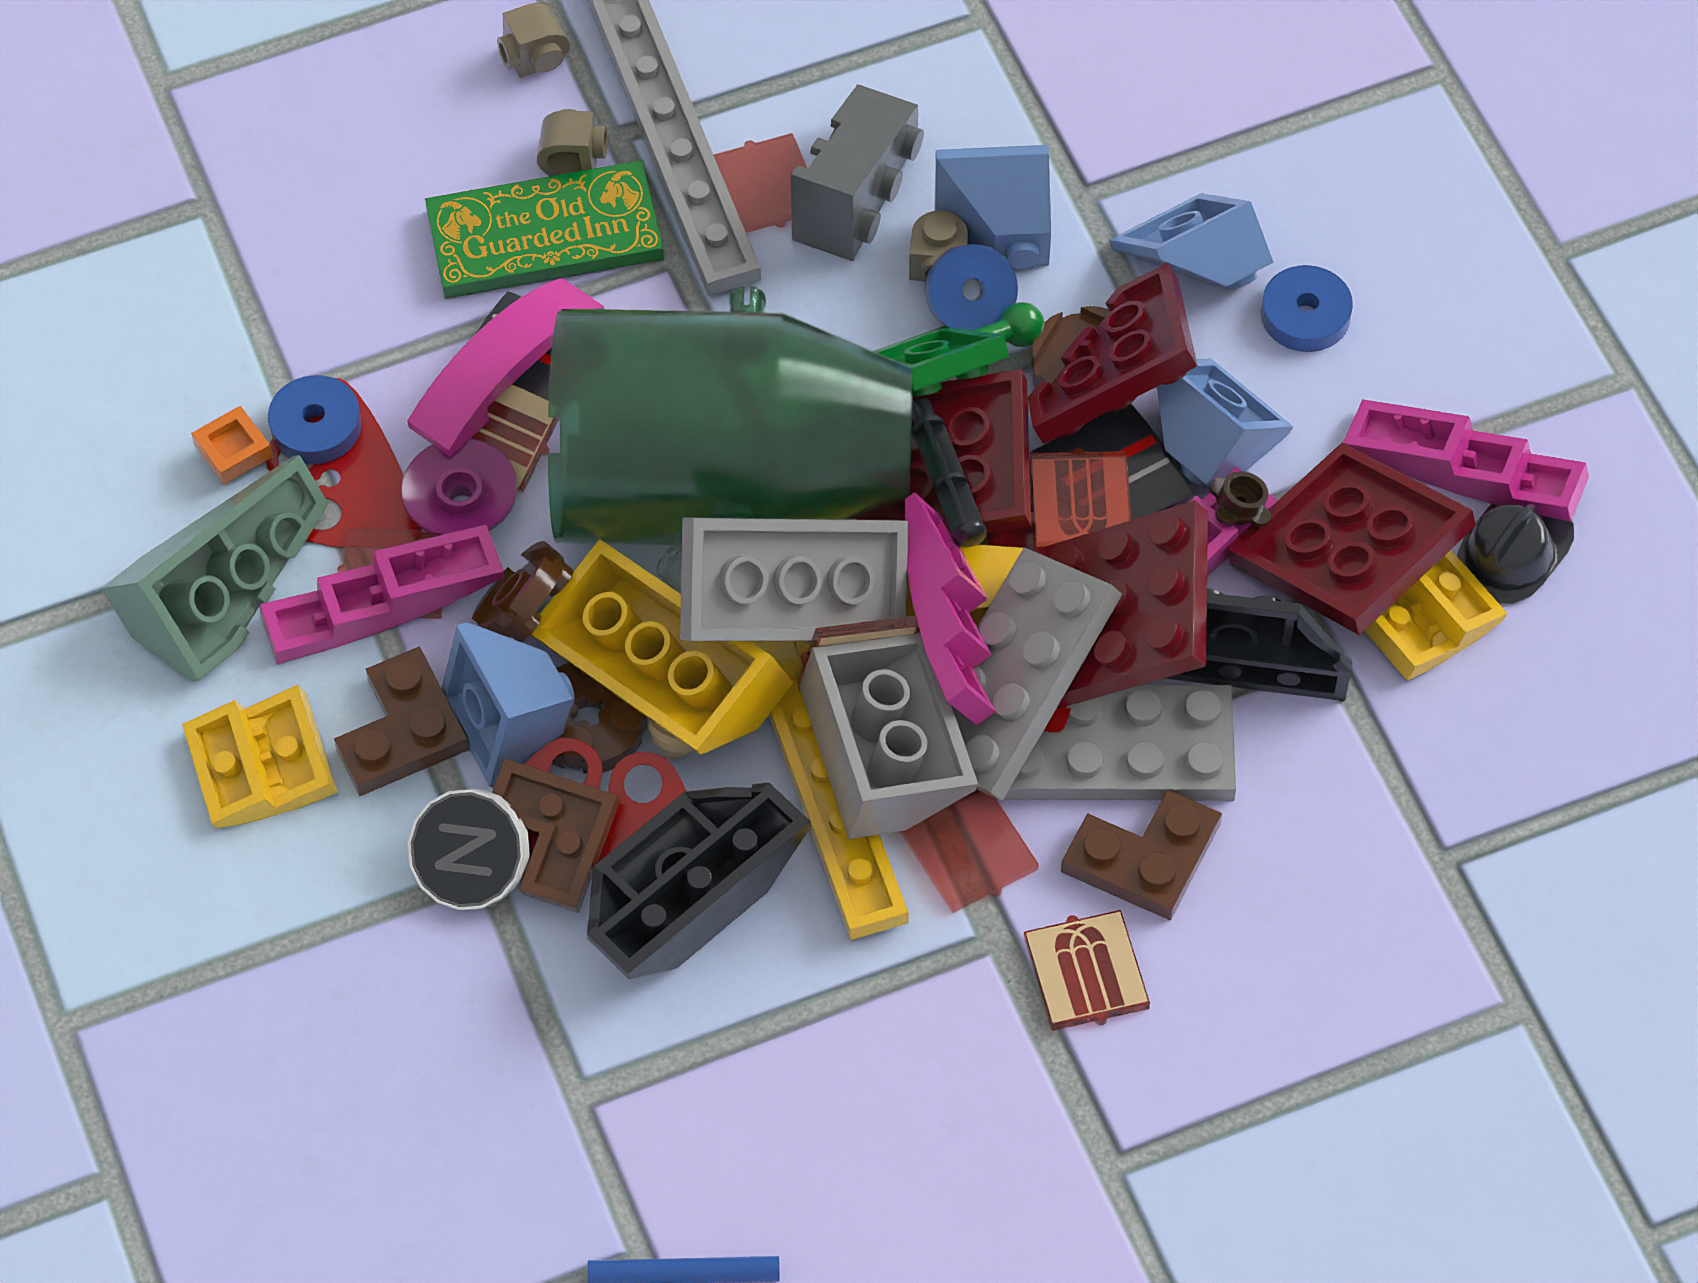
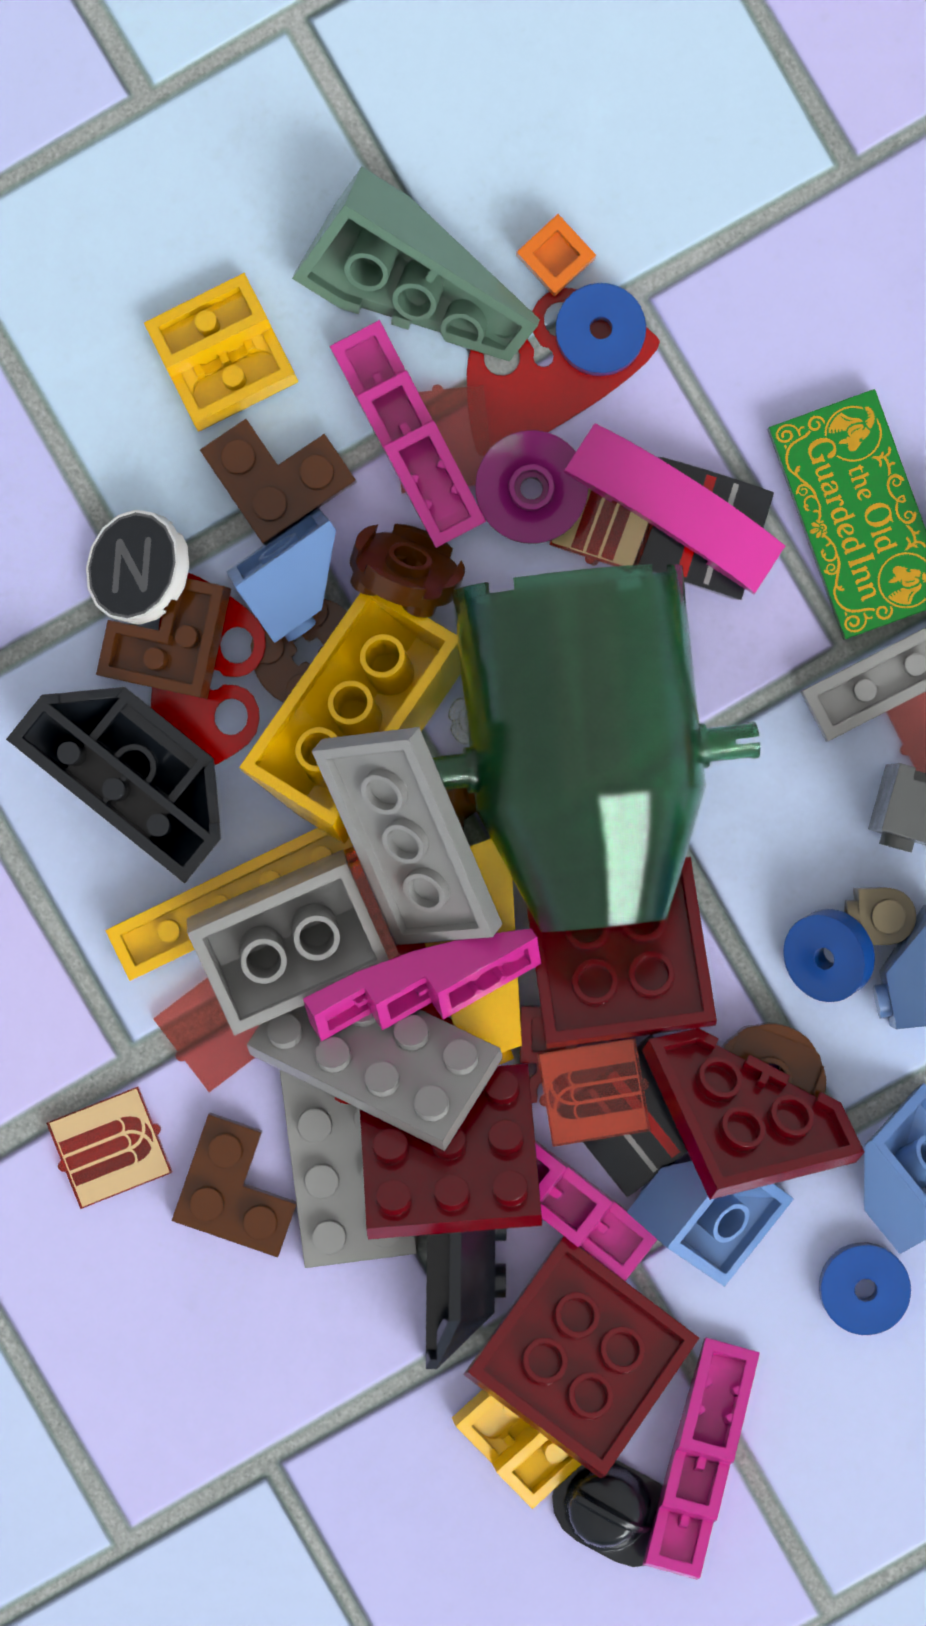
camera: 85 degrees right, 30 degrees up
green plate [849,302,1045,396] -> none
black piece [909,398,987,548] -> none
dark brown plate [1210,471,1271,527] -> none

